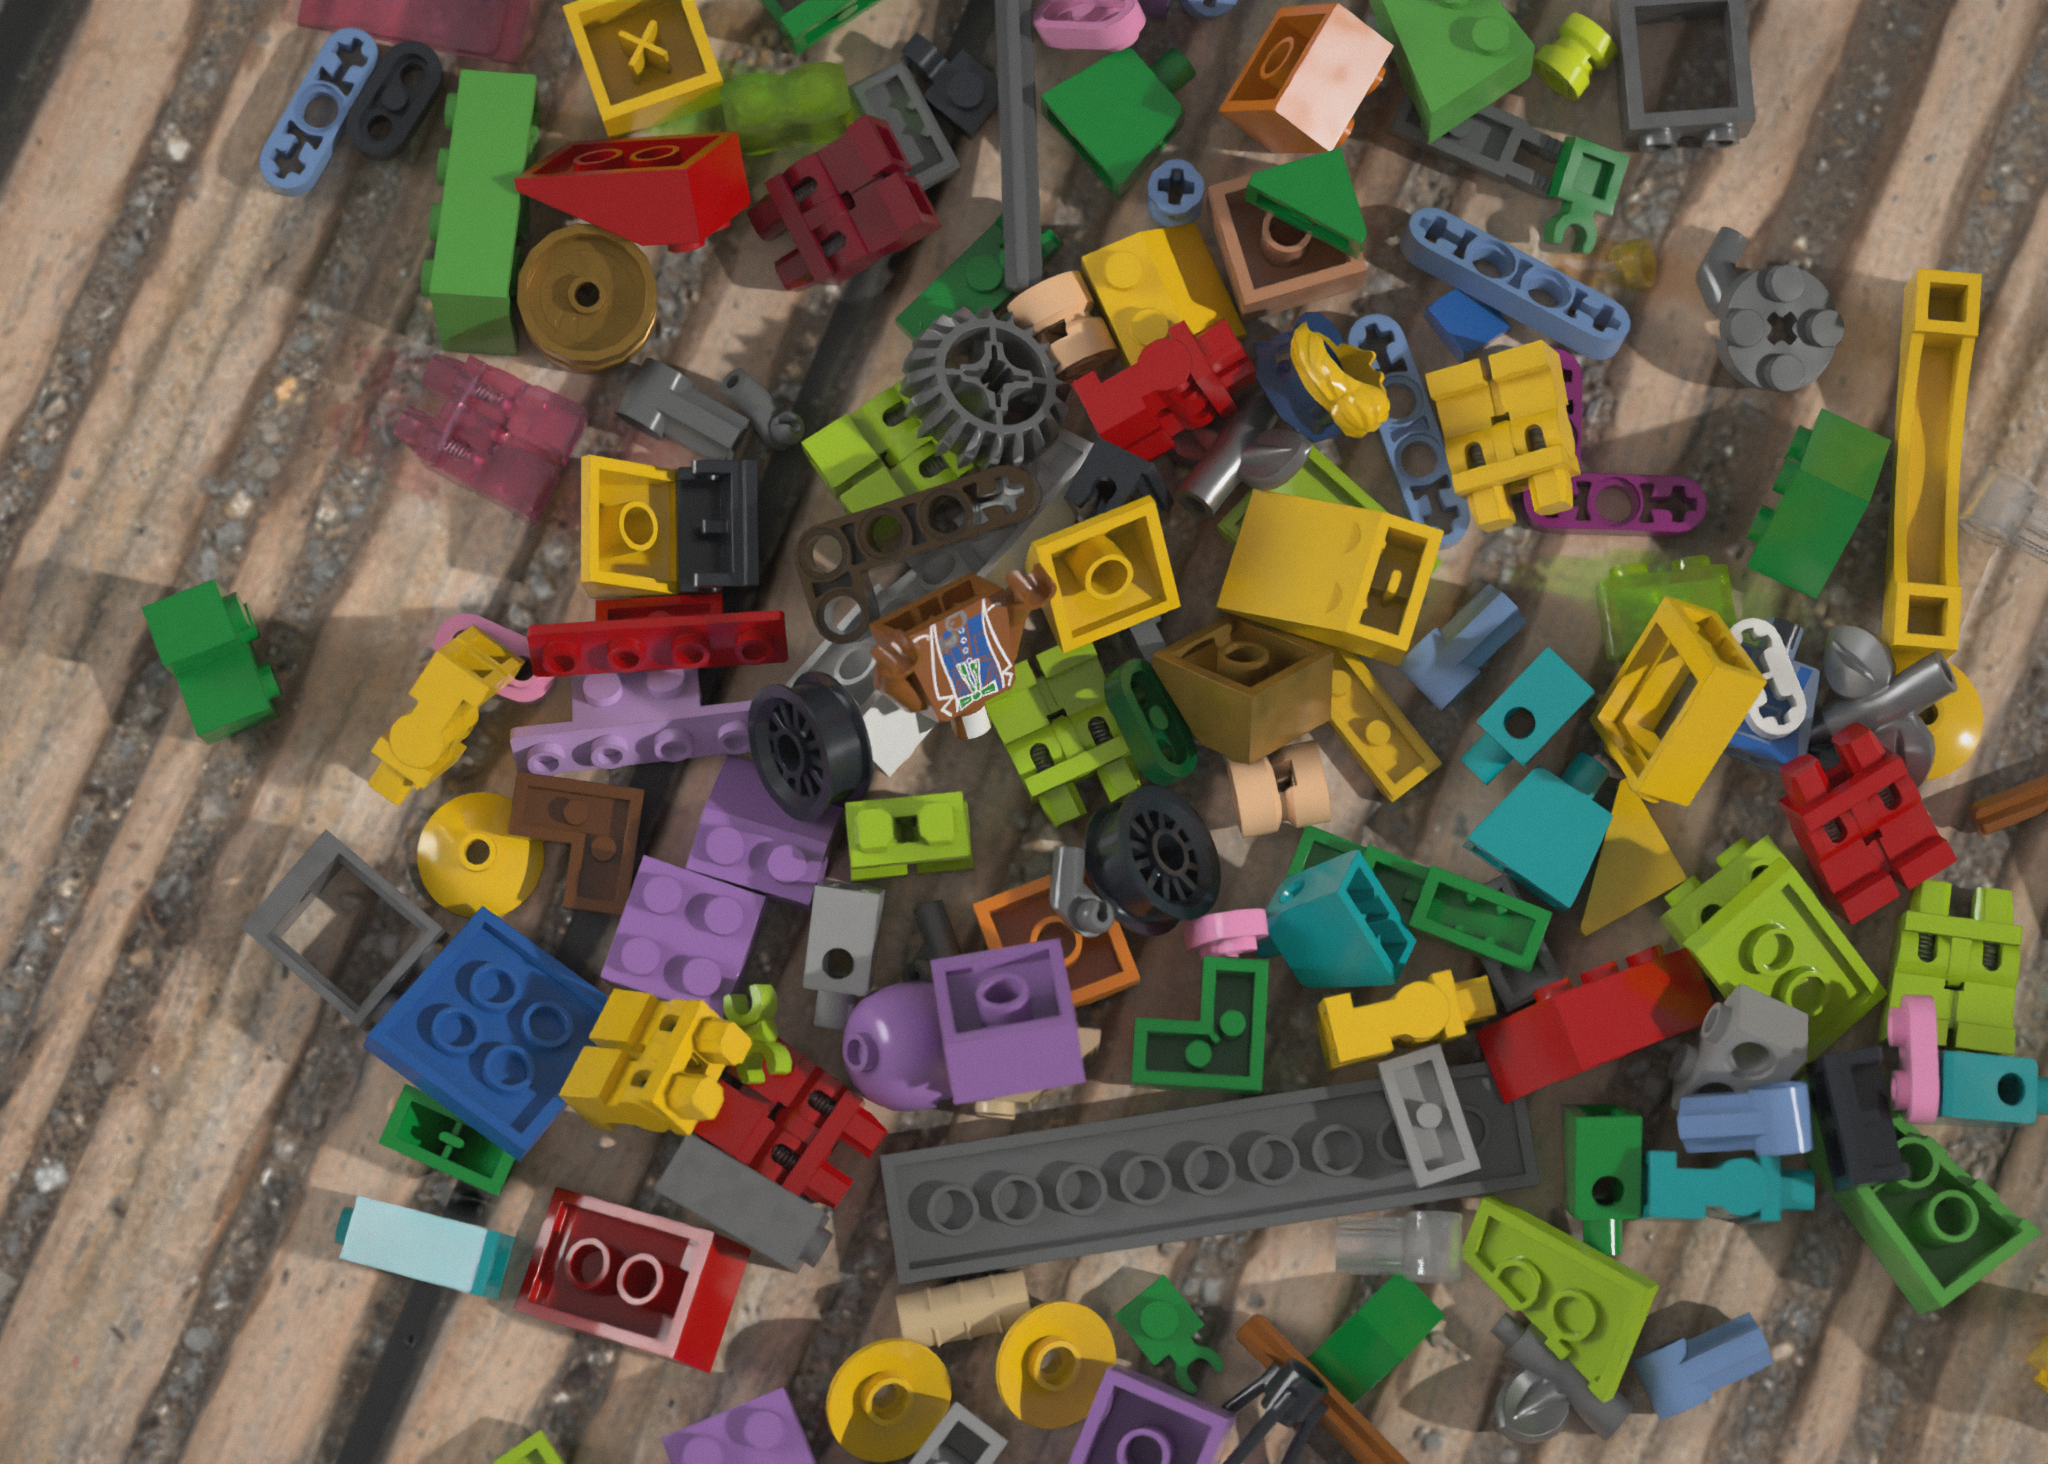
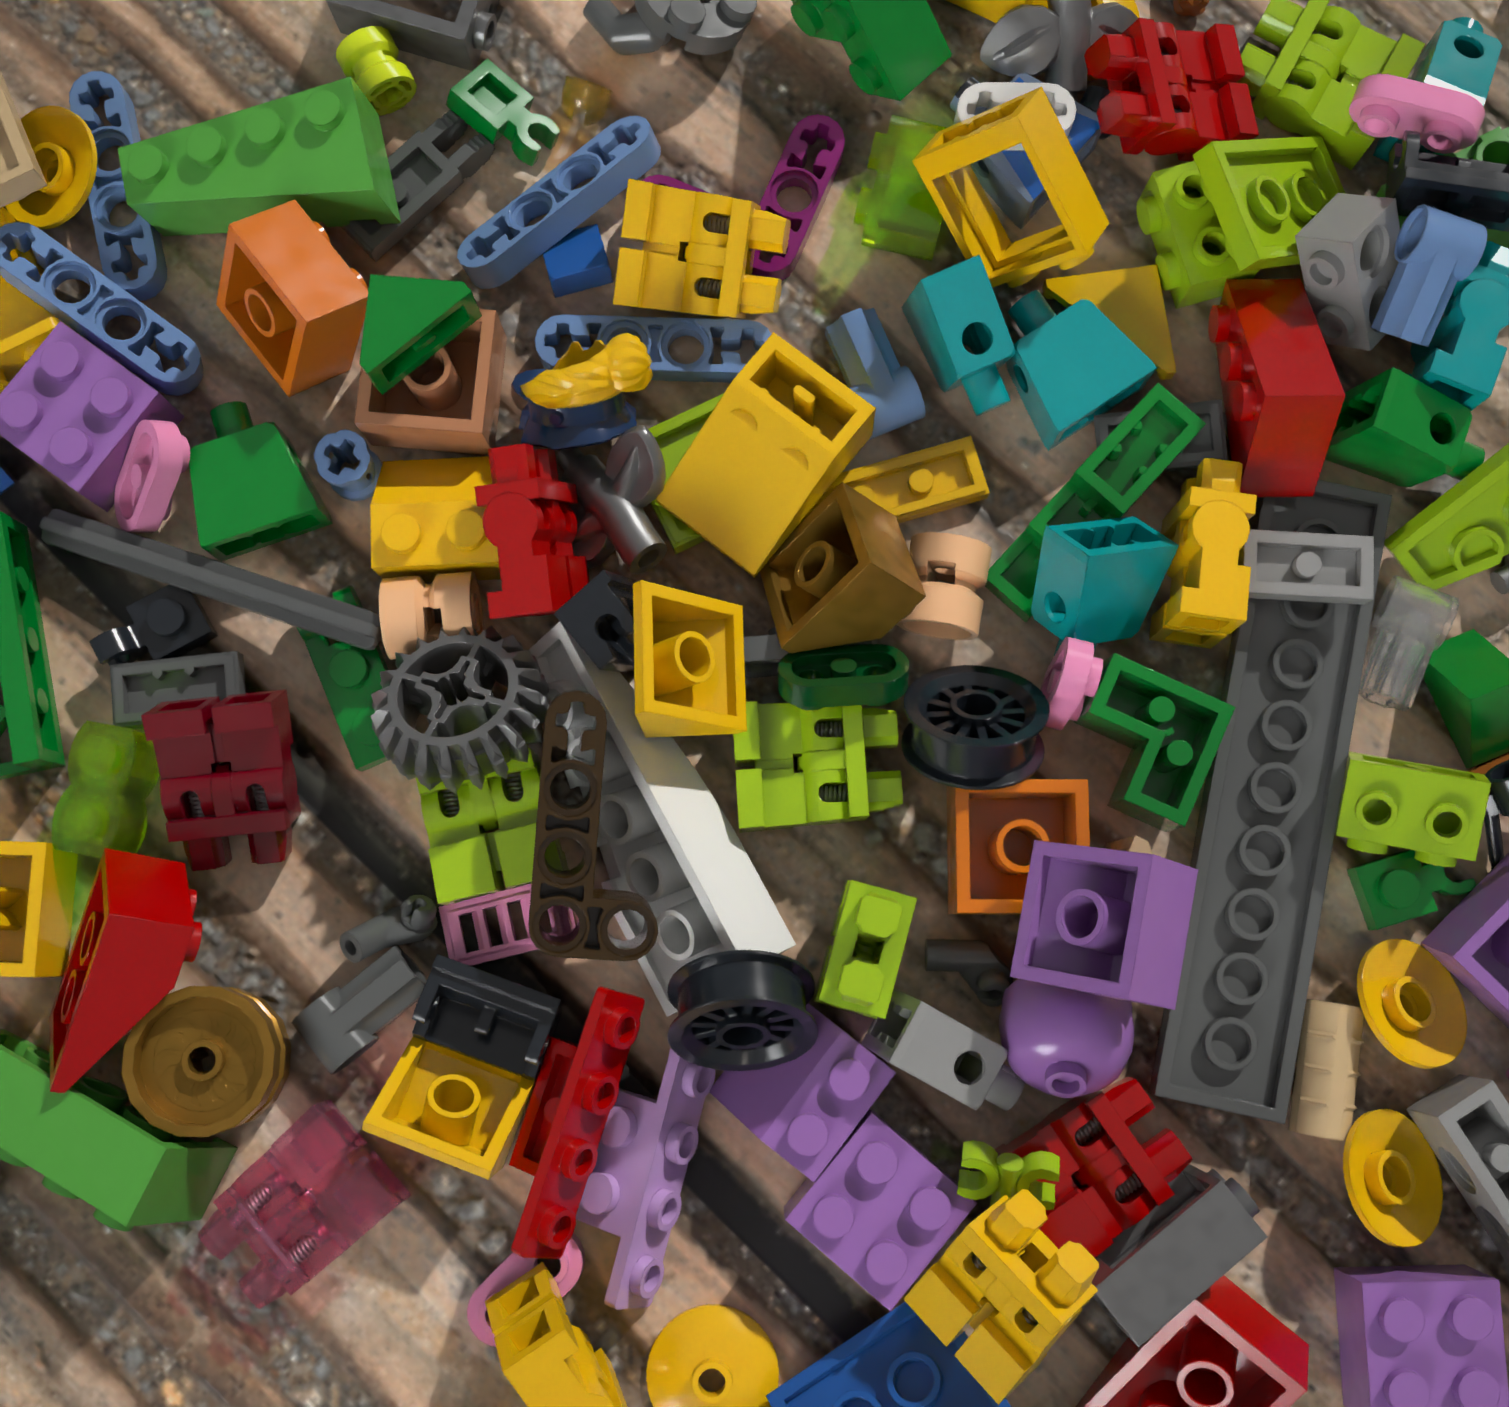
camera: 70 degrees left, 0 degrees up
reddish brown plate [508,771,644,918] -> none
dark orange torso [869,562,1057,739] -> none
dark grey arm [1049,846,1114,937] -> none
none -> bright pink slope [438,883,576,966]
none -> lime brick [1335,751,1491,867]

